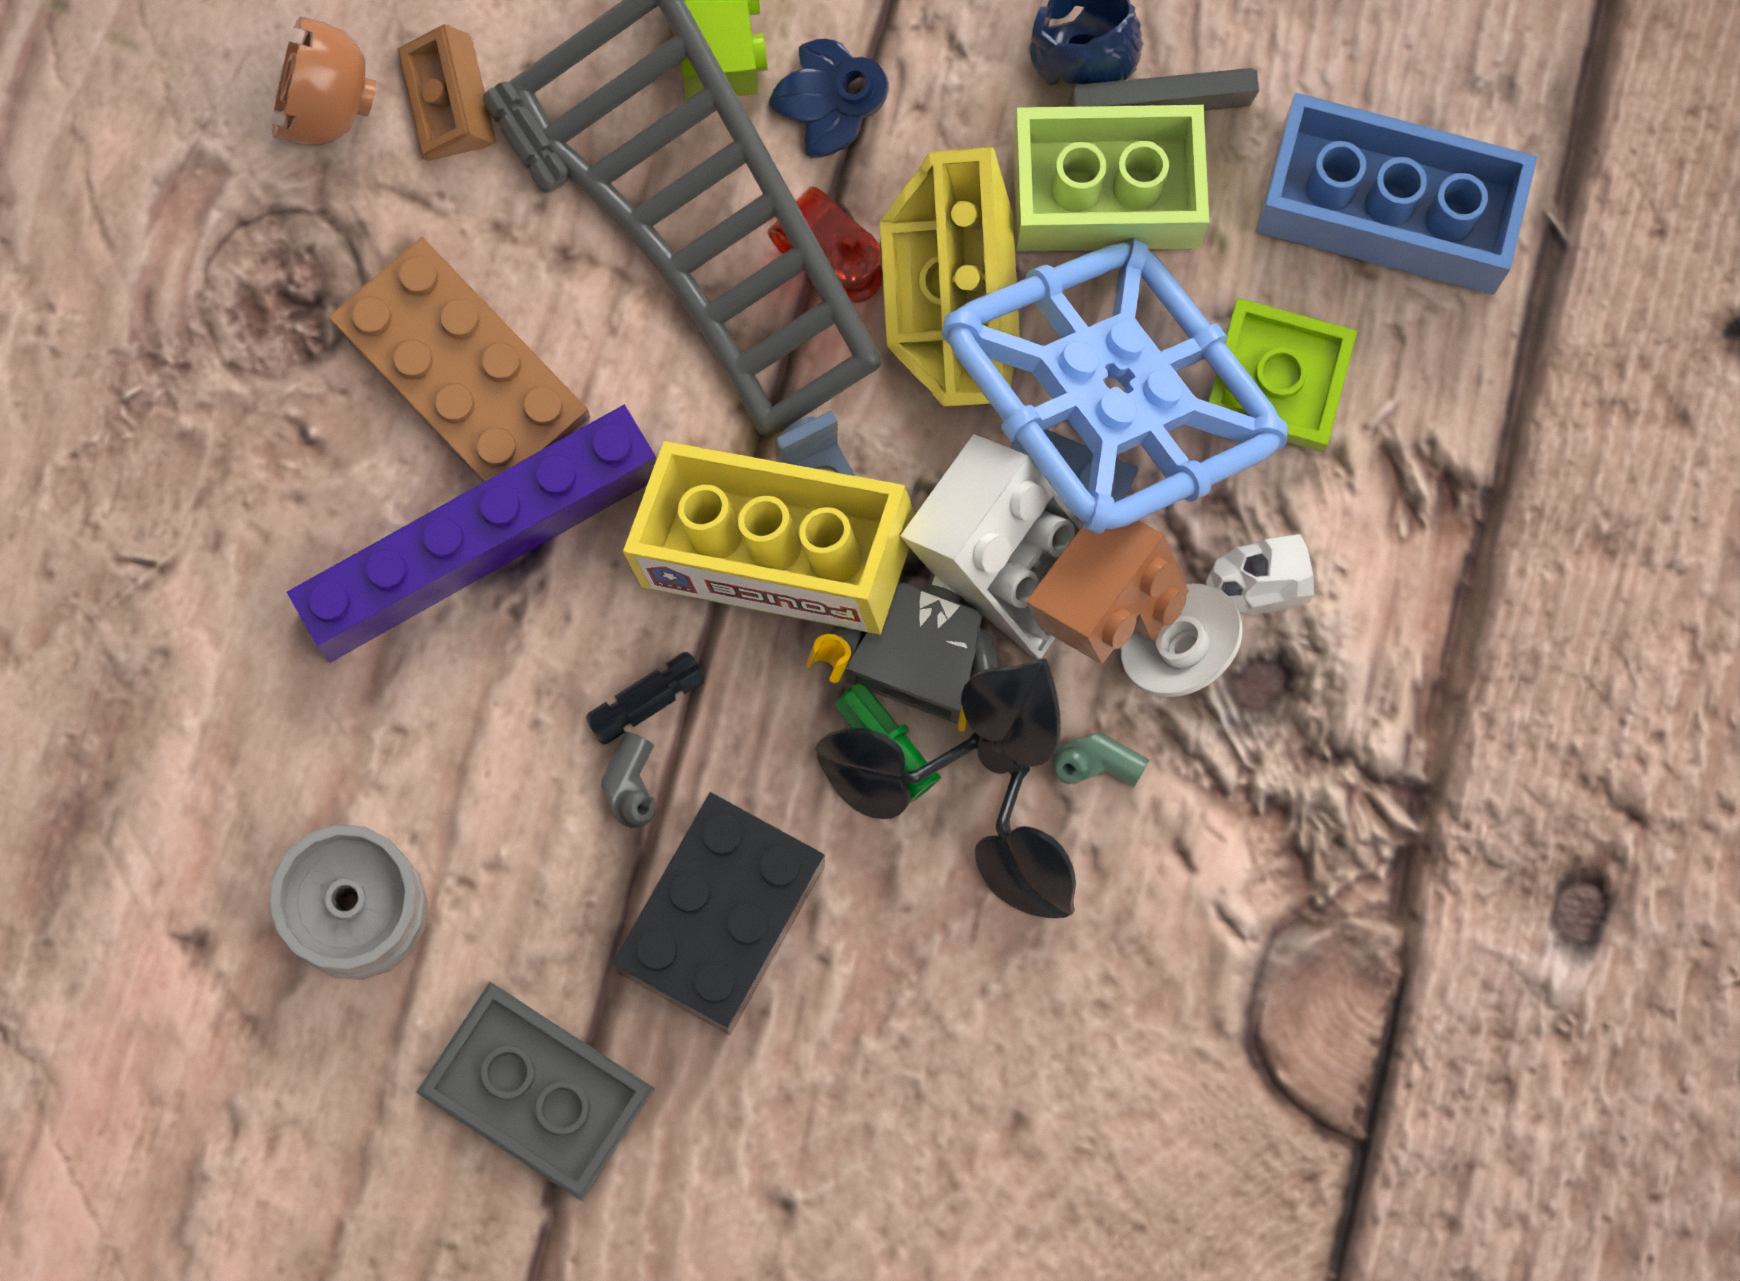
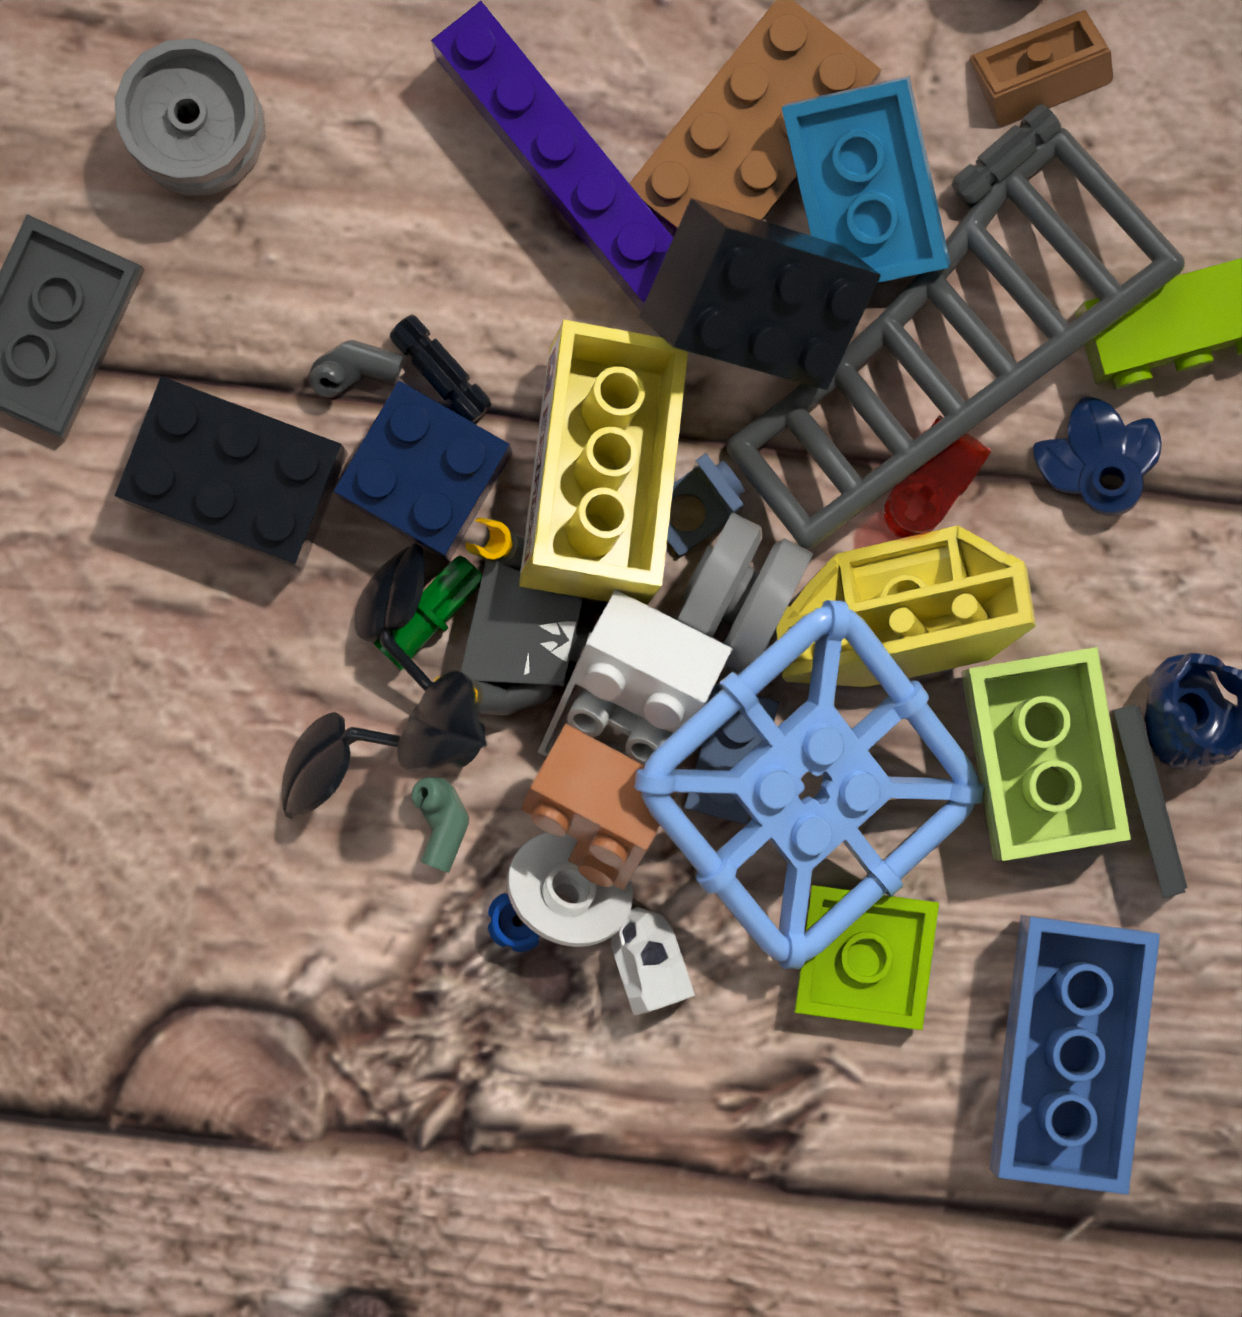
camera: 85 degrees right, 10 degrees up
none -> dark blue brick [334,380,513,562]
none -> blue plate [488,893,540,952]
none -> black brick [639,198,881,390]
none -> light grey wheel [677,512,813,674]
none -> dark azure plate [781,76,951,283]

